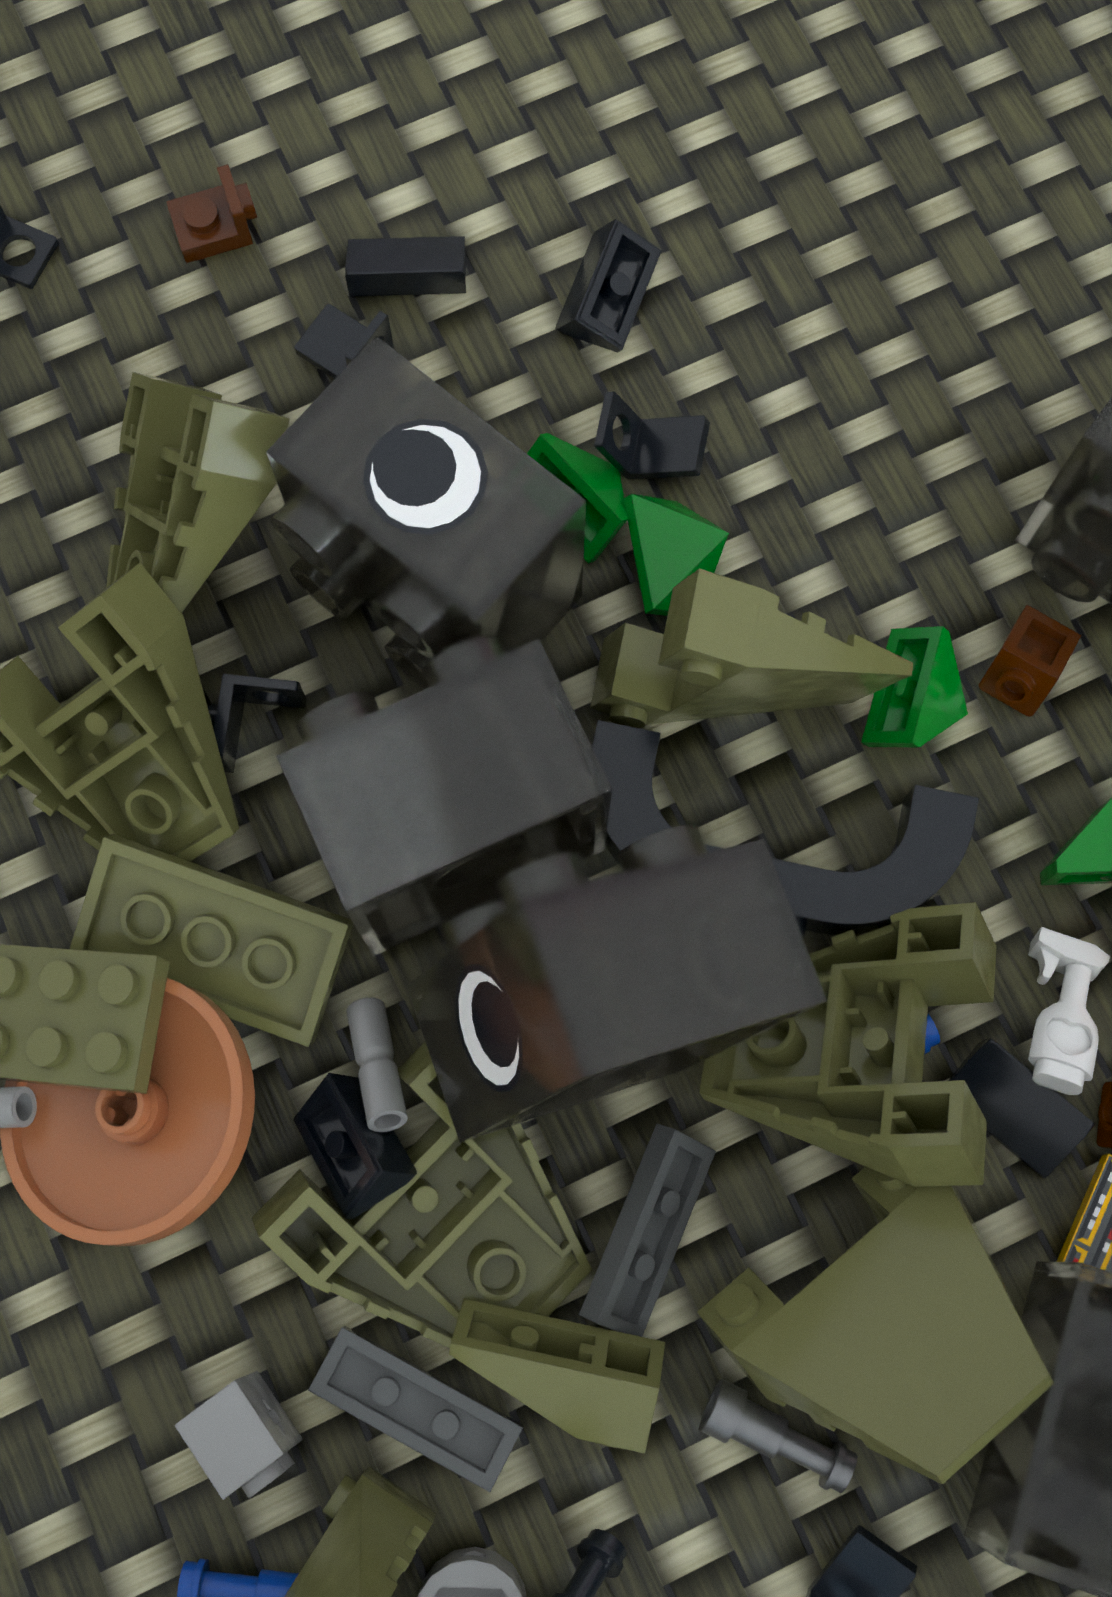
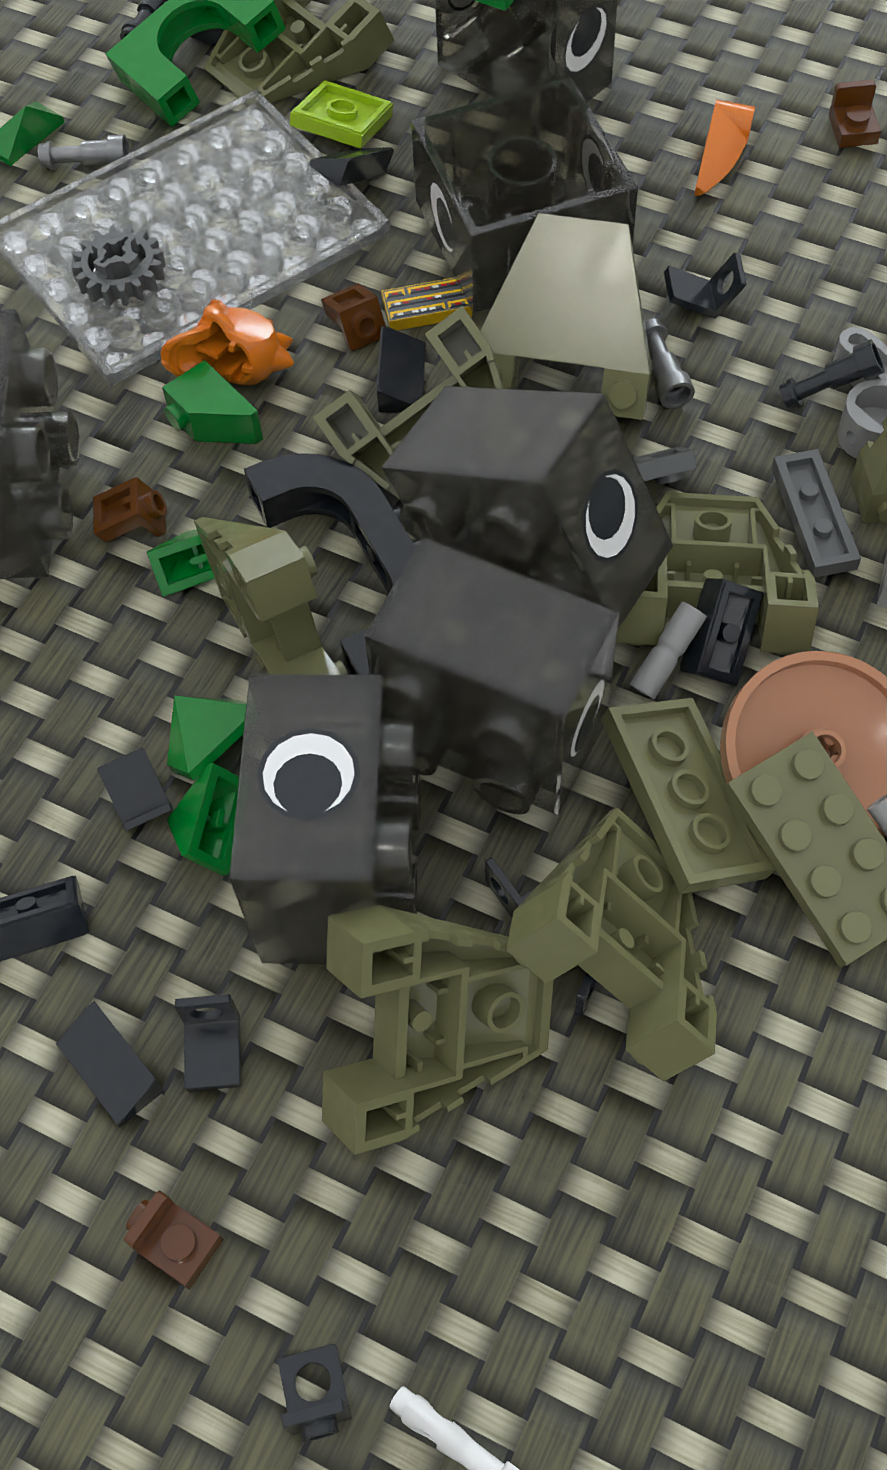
camera: 125 degrees left, 15 degrees down
olive slope [449,1299,665,1454] -> none
white piece [1028,927,1110,1095] -> none

